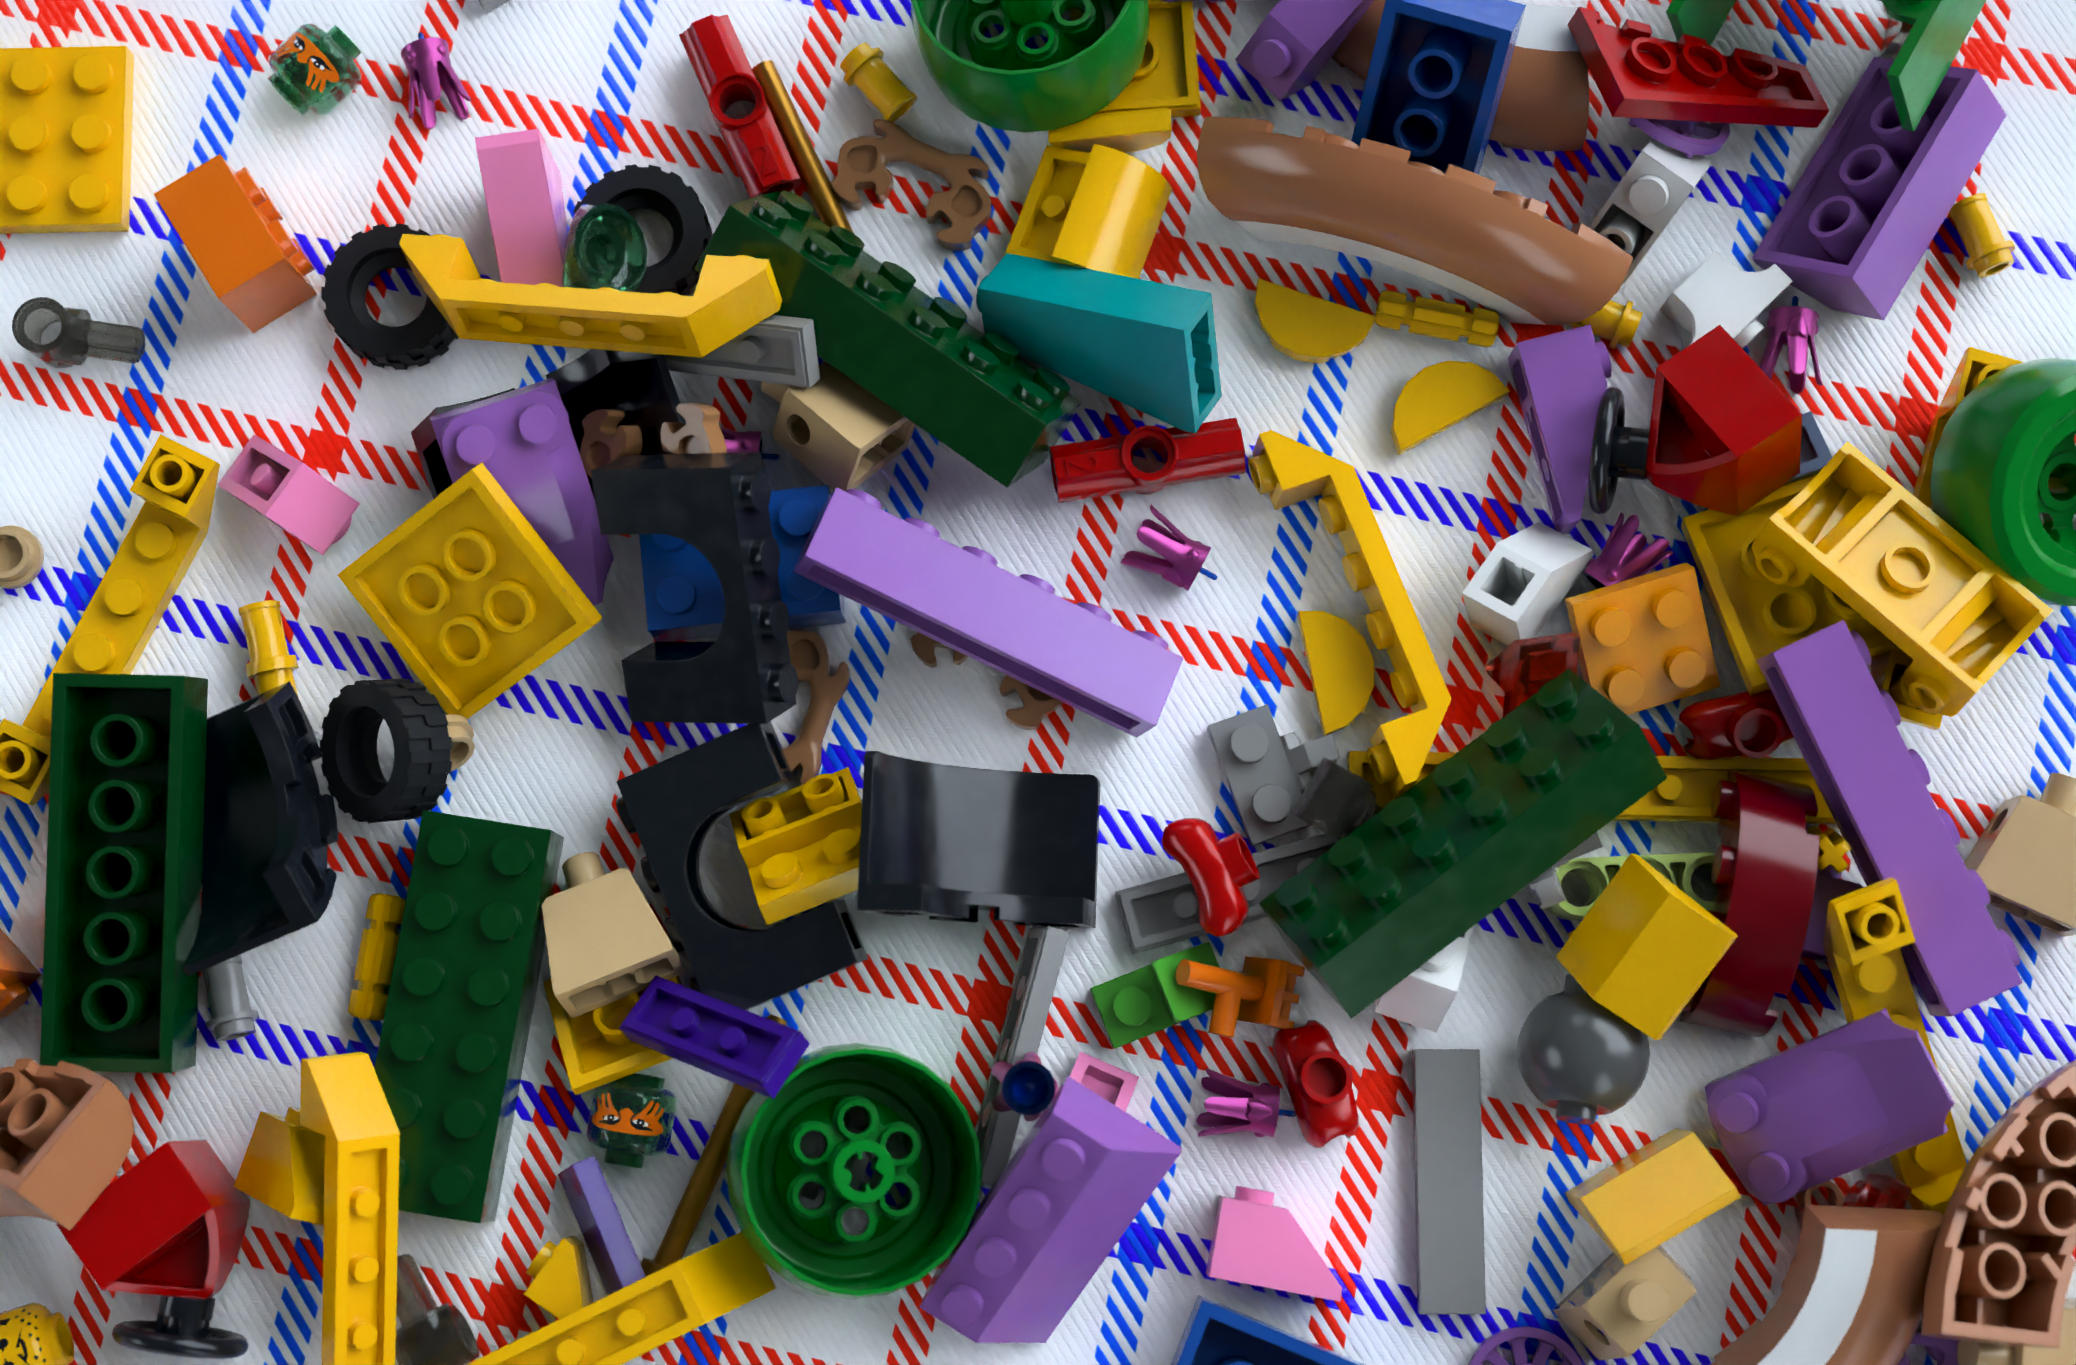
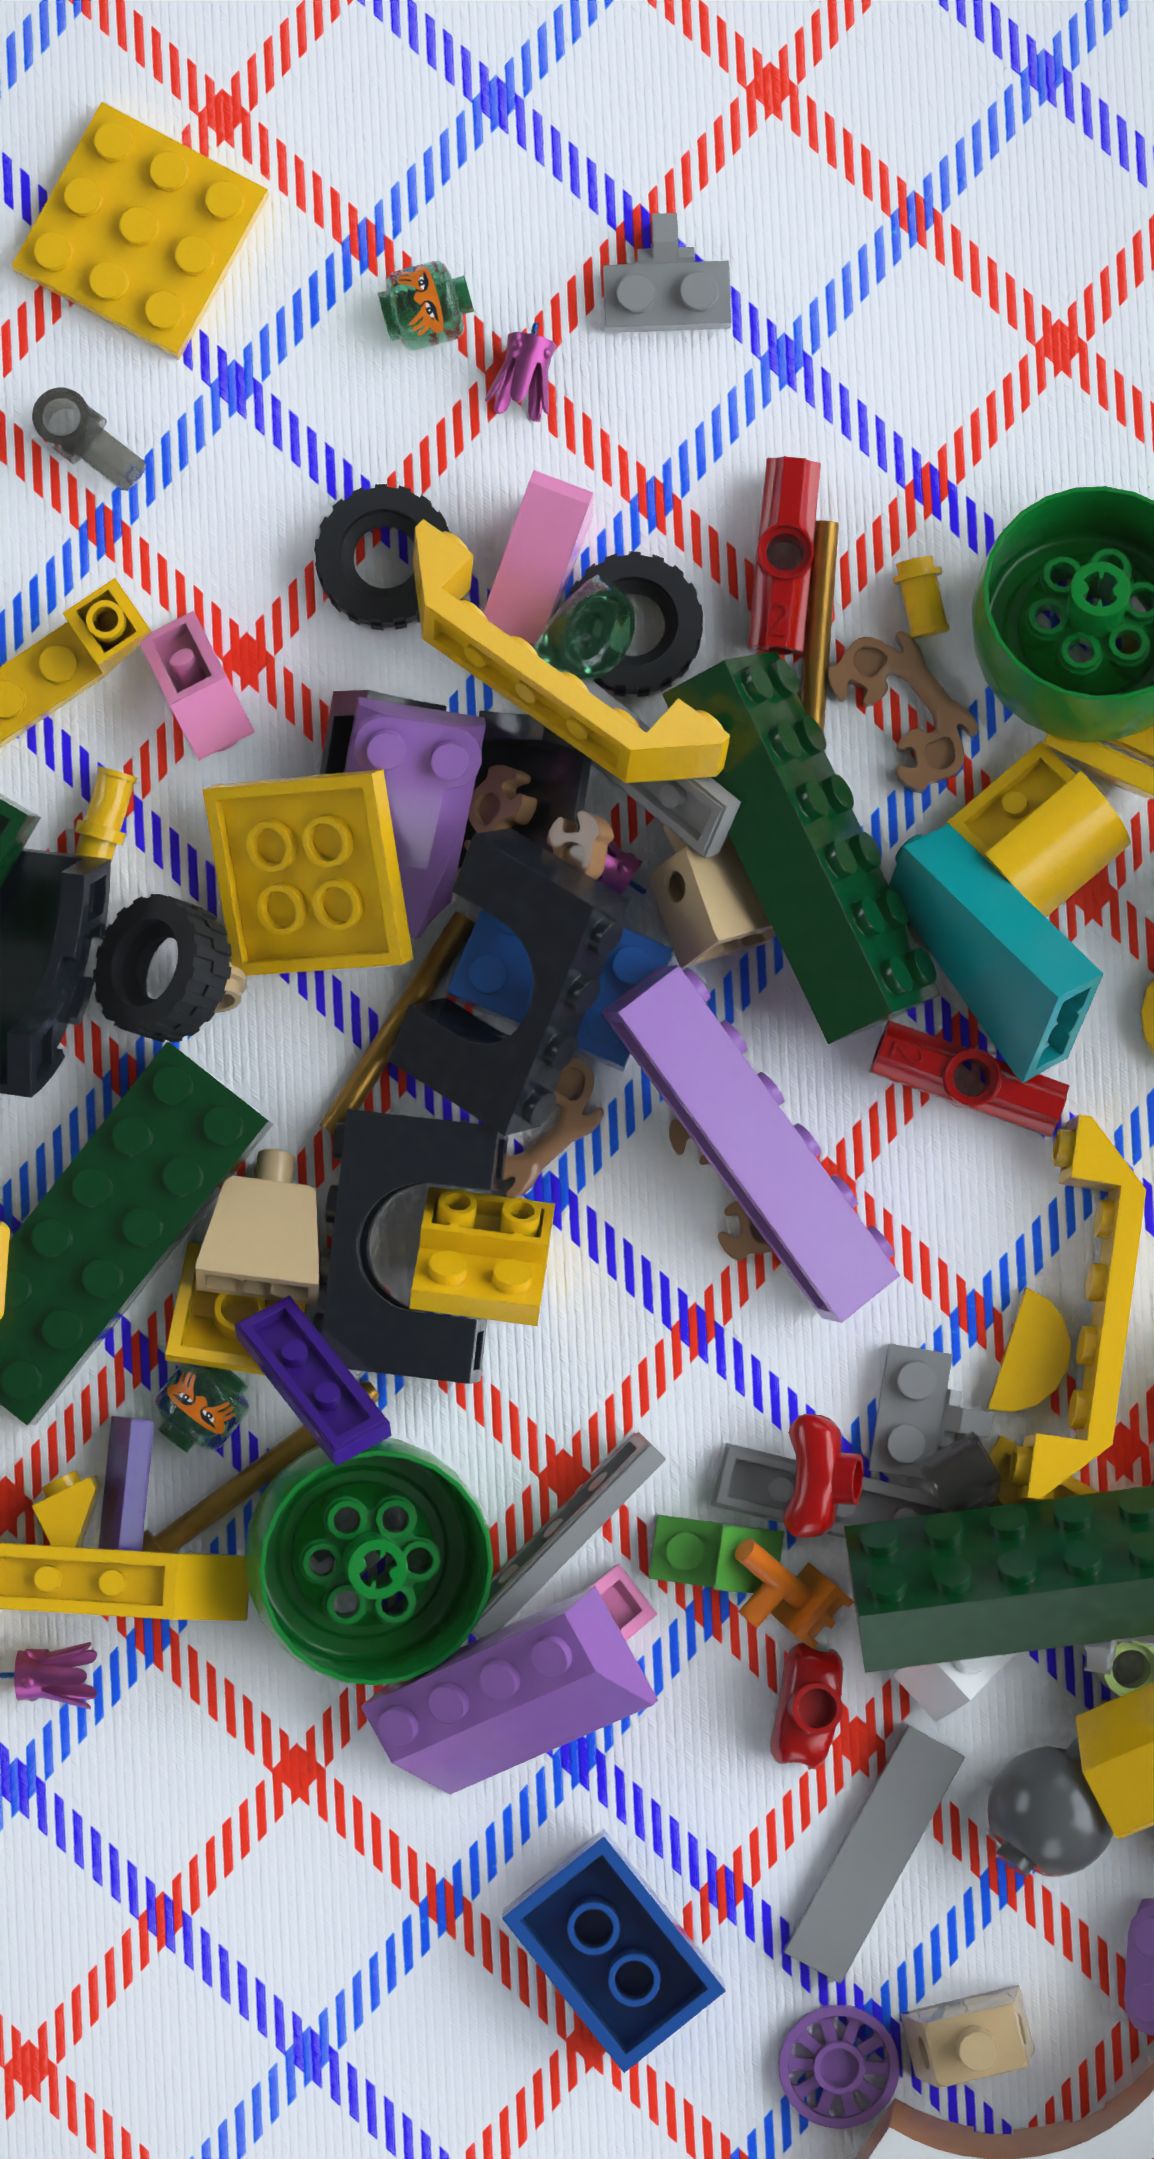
camera: 30 degrees right, 5 degrees up
orange brick [154,154,317,333] -> none
yellow axle [348,893,406,1021] -> none
black panel [857,751,1100,928] -> none
clear blue piece [992,1052,1058,1122] -> none
flat silver piece [1120,505,1218,591] -> none
flat silver piece [1196,1068,1295,1138] -> none
bright pink slope [1206,1186,1343,1302] -> none
yellow slope [1565,1128,1740,1265] -> none
none -> pearl gold bar [319,911,475,1135]

